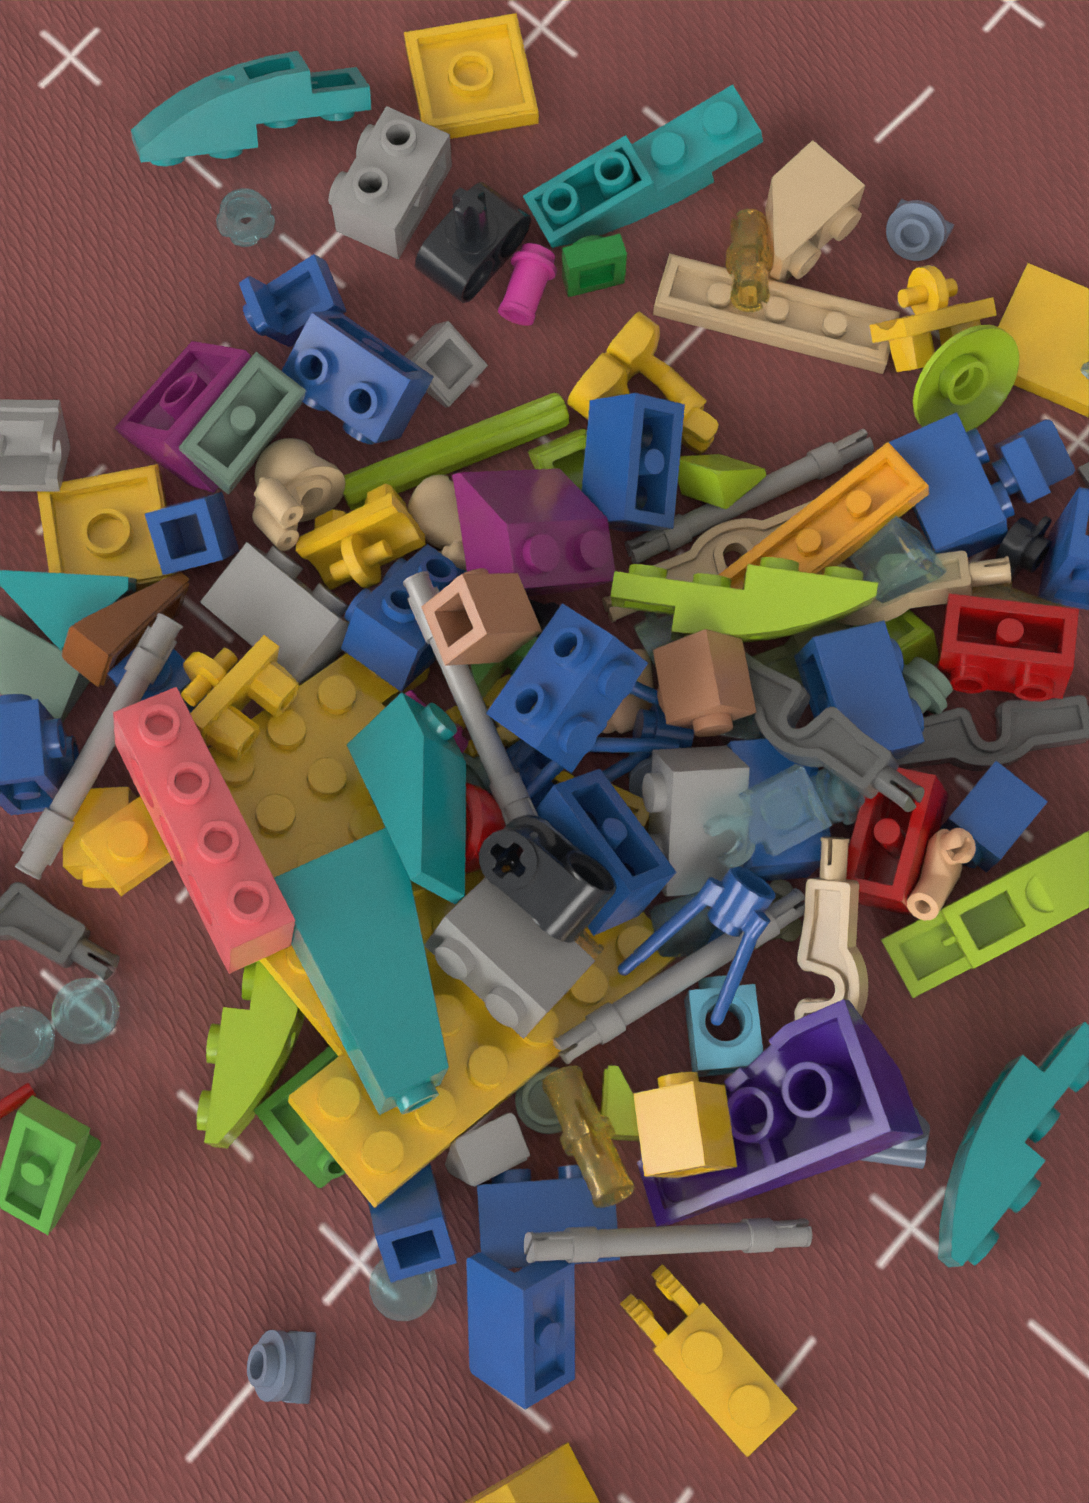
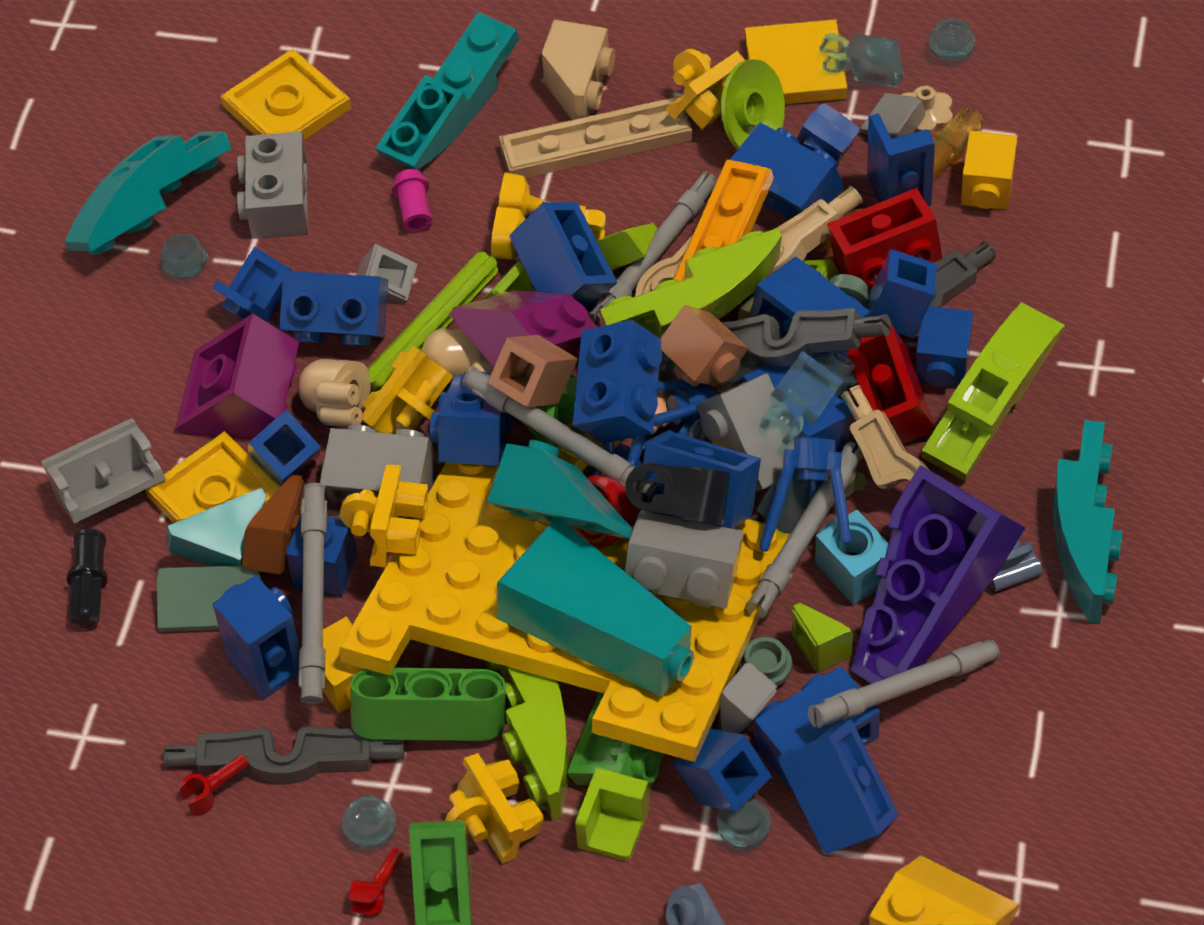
camera: 25 degrees left, 20 degrees down
clear light blue plate [52,978,119,1045] -> none
coral brick [113,687,295,974] -> none
sand green slope [179,352,306,495] -> none
black beam [415,182,531,303] -> none
clear yellow pin [541,1066,635,1208] -> none
green plate [562,233,627,297] -> none
yellow hinge [620,1265,798,1457] -> none
yellow brick [633,1072,737,1178] -> none
clear yellow pin [725,209,774,312] -> none
clear light blue slope [850,516,947,603] -> none
sand blue plate [886,199,955,261] -> none
light nougat arm [907,828,976,920] -> none
black plate [996,516,1052,582] -> none
none -> bright green beam [350,668,506,741]
none -> yellow hips [445,753,543,864]
none -> lime panel [575,767,650,862]
none -> blue brick [868,249,937,338]

